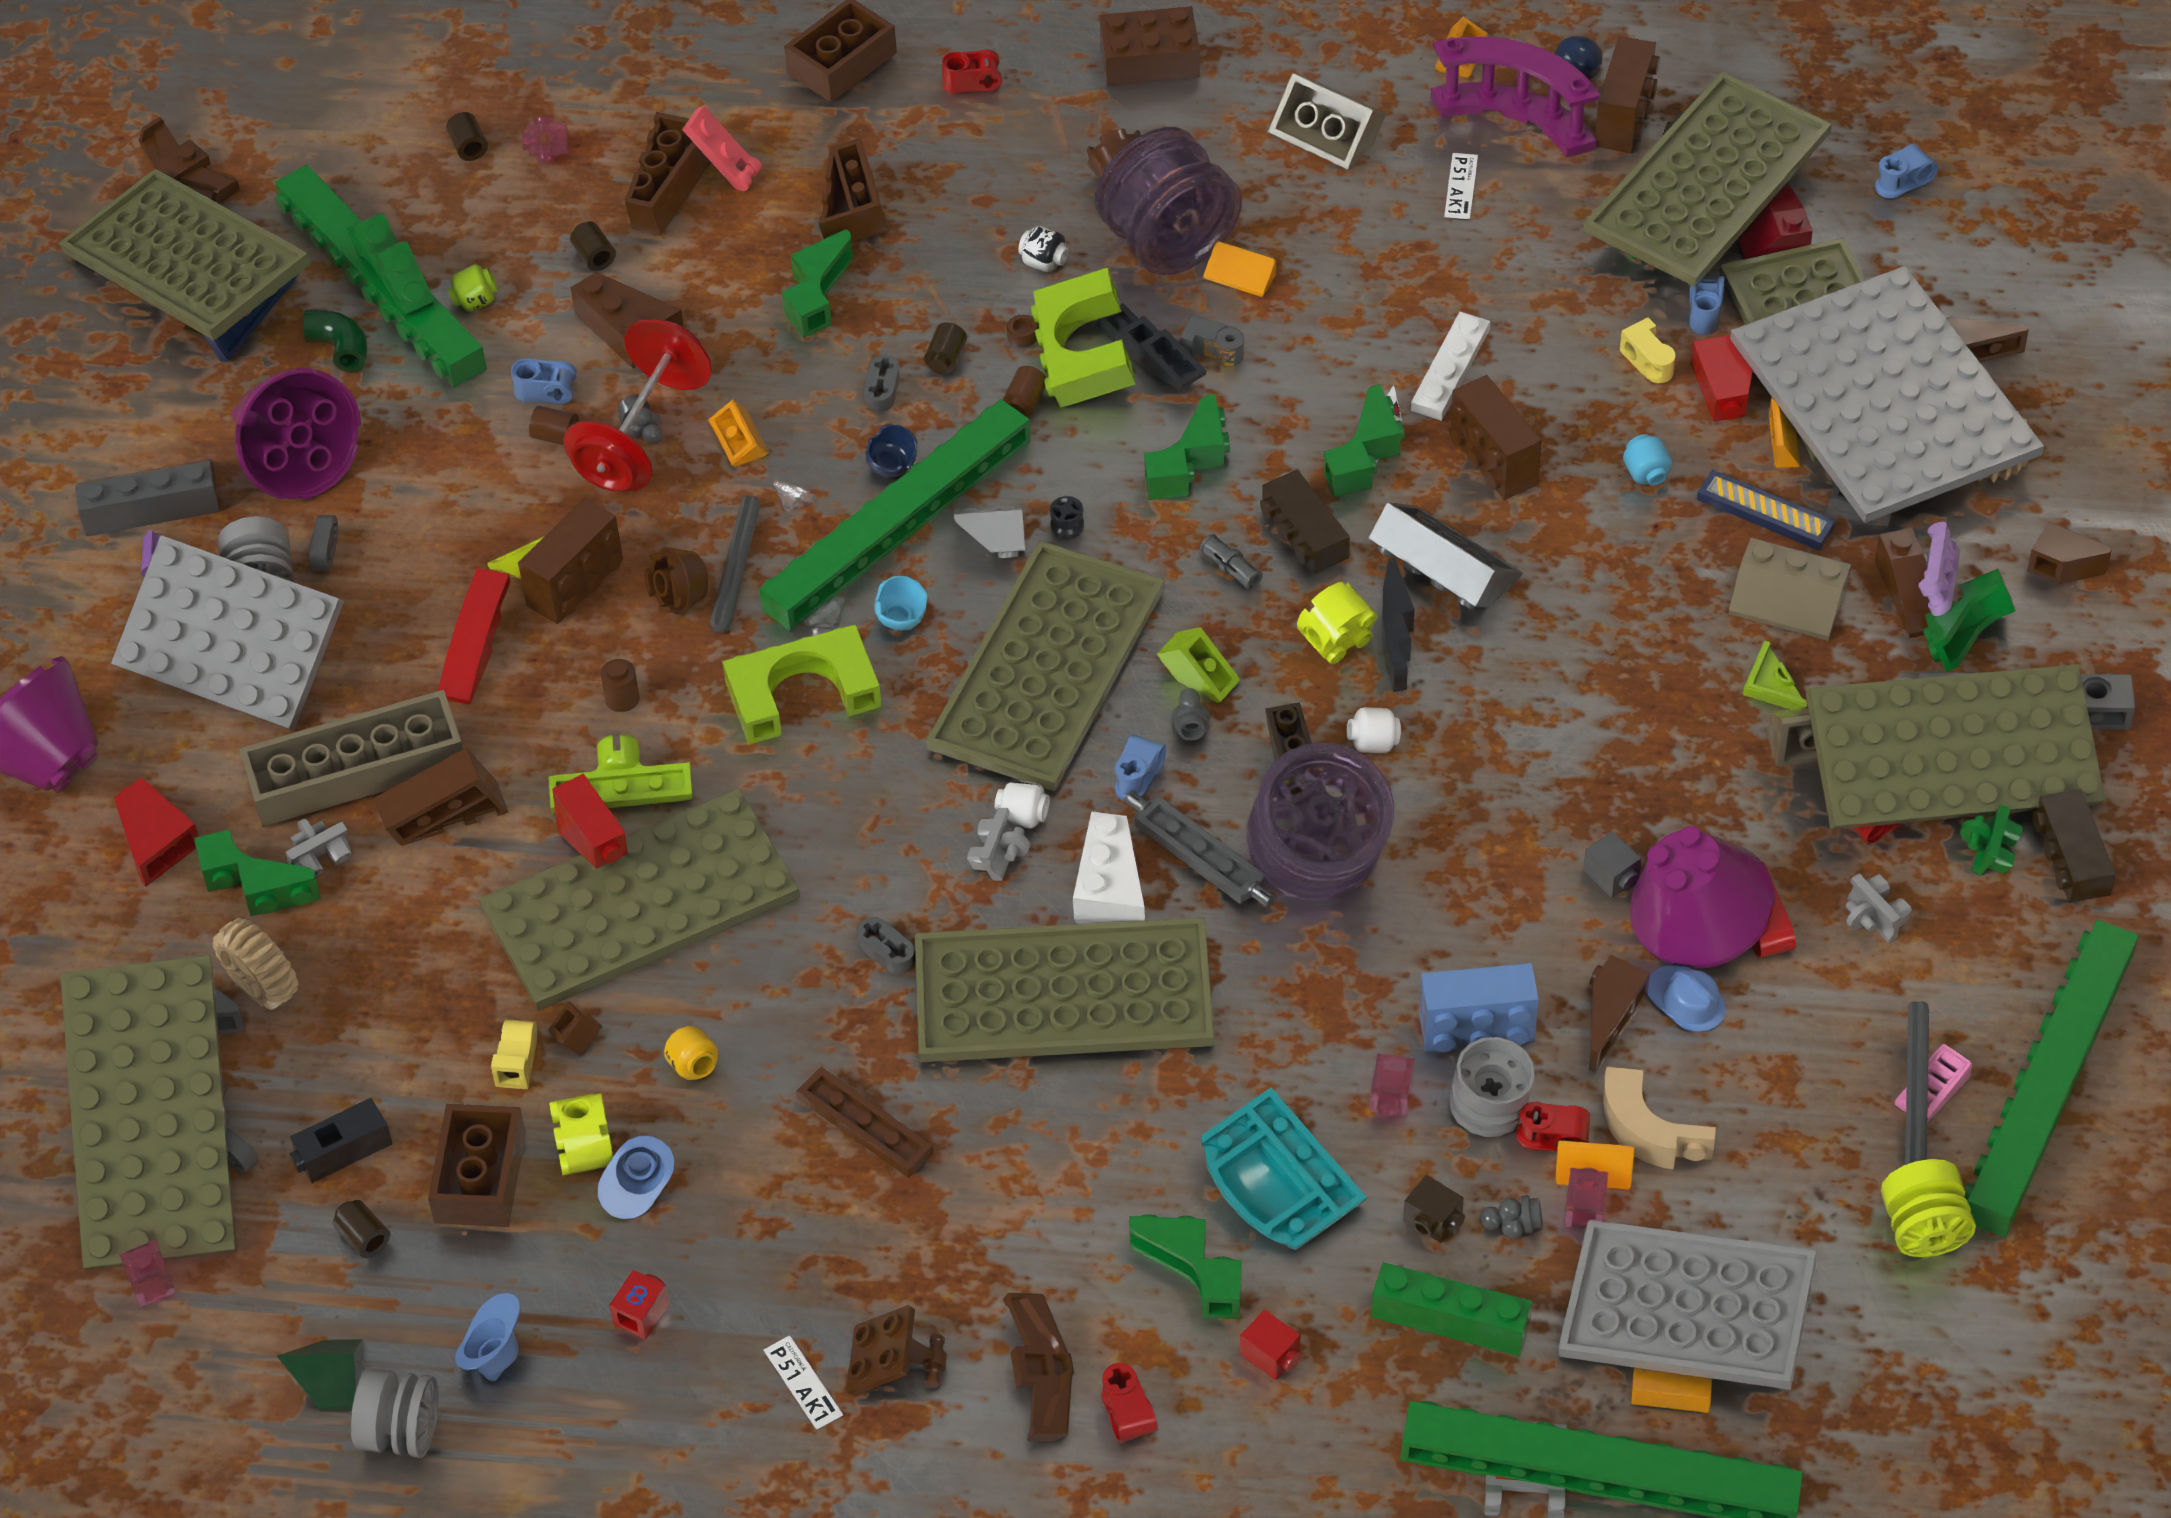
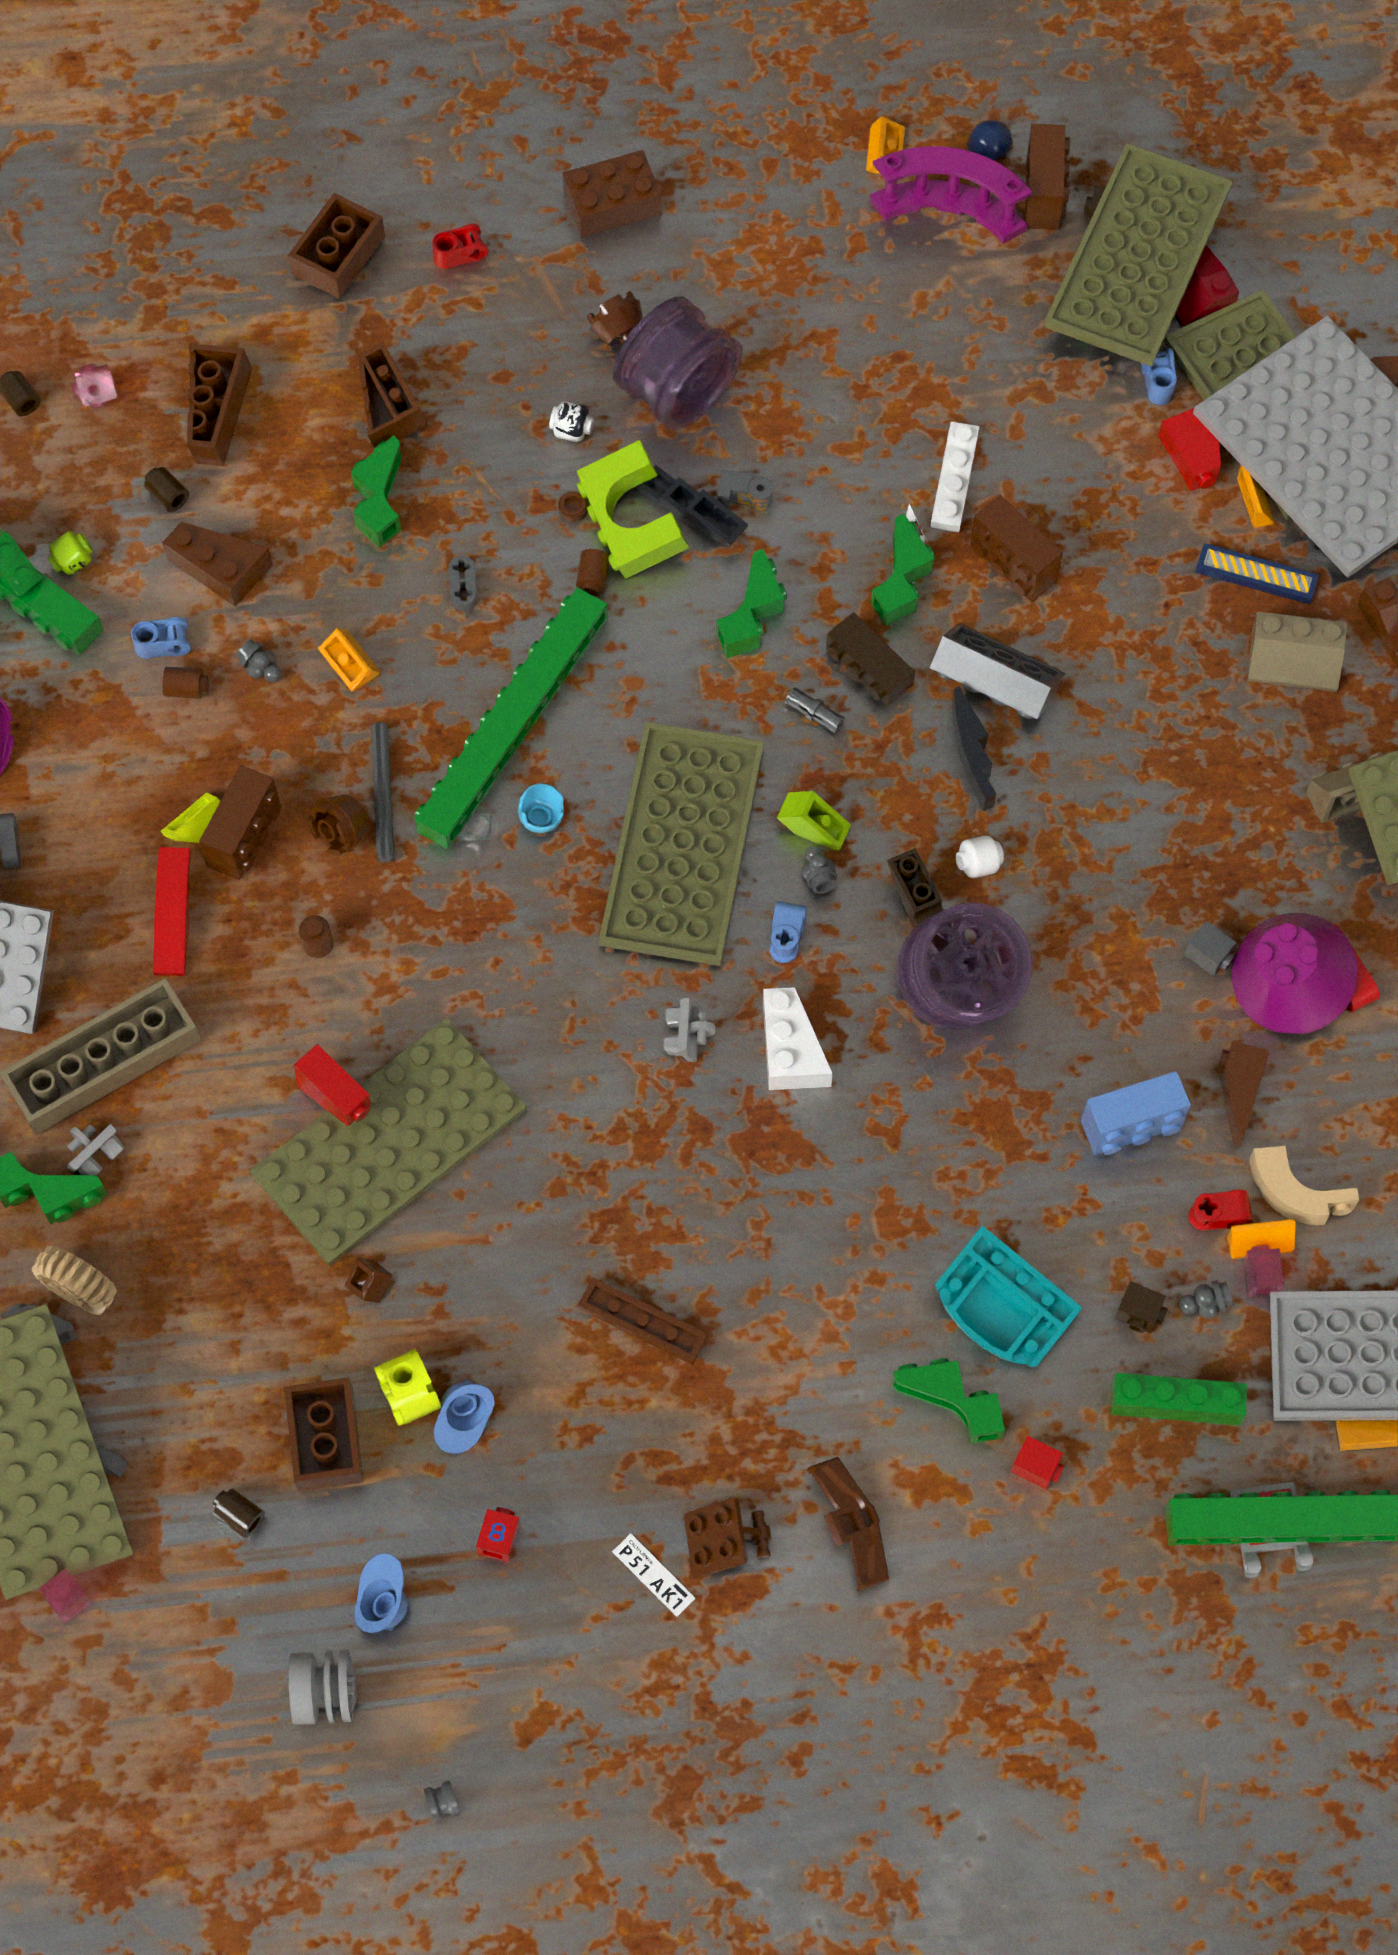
camera: 15 degrees left, 15 degrees up
dark green slope [277,1339,364,1412] -> none
black brick [289,1097,392,1184] -> none
reddish brown wedge [374,747,509,846] -> none
light yellow leg [491,1020,537,1090] -> none
lime plate [549,734,693,814] -> none
red axle [563,320,713,491] -> none
yellow head [664,1026,719,1080] -> none
coral plate [682,105,762,192] -> none
lime arch [722,624,882,745] -> none
clear slope [774,480,817,512] -> none
dark grey beam [856,917,915,974] -> none
dark blue hair [865,424,917,478] -> none
olive plate [915,917,1214,1062] -> none
dark brown brick [924,322,967,374] -> none
light grey slope [954,504,1025,558] -> none
white head [995,779,1050,829] -> none
black wheel [1050,496,1084,539] -> none
red piece [1101,1363,1158,1443] -> none
dark grey plate [1124,790,1277,908] -> none
light orange slope [1203,241,1276,297] -> none
dark tan slope [1268,73,1387,170] -> none
neon yellow brick [1297,582,1378,665] -> none
clear pink brick [1370,1053,1415,1116] -> none
white sticker [1444,153,1478,219] -> none
light grey wheel [1449,1037,1535,1137] -> none
light yellow leg [1620,317,1675,383] -> none
medium azure head [1623,434,1673,486] -> none
medium blue piece [1647,965,1726,1032] -> none
lime tile [1743,641,1808,710] -> none
medium blue piece [1875,144,1938,198] -> none

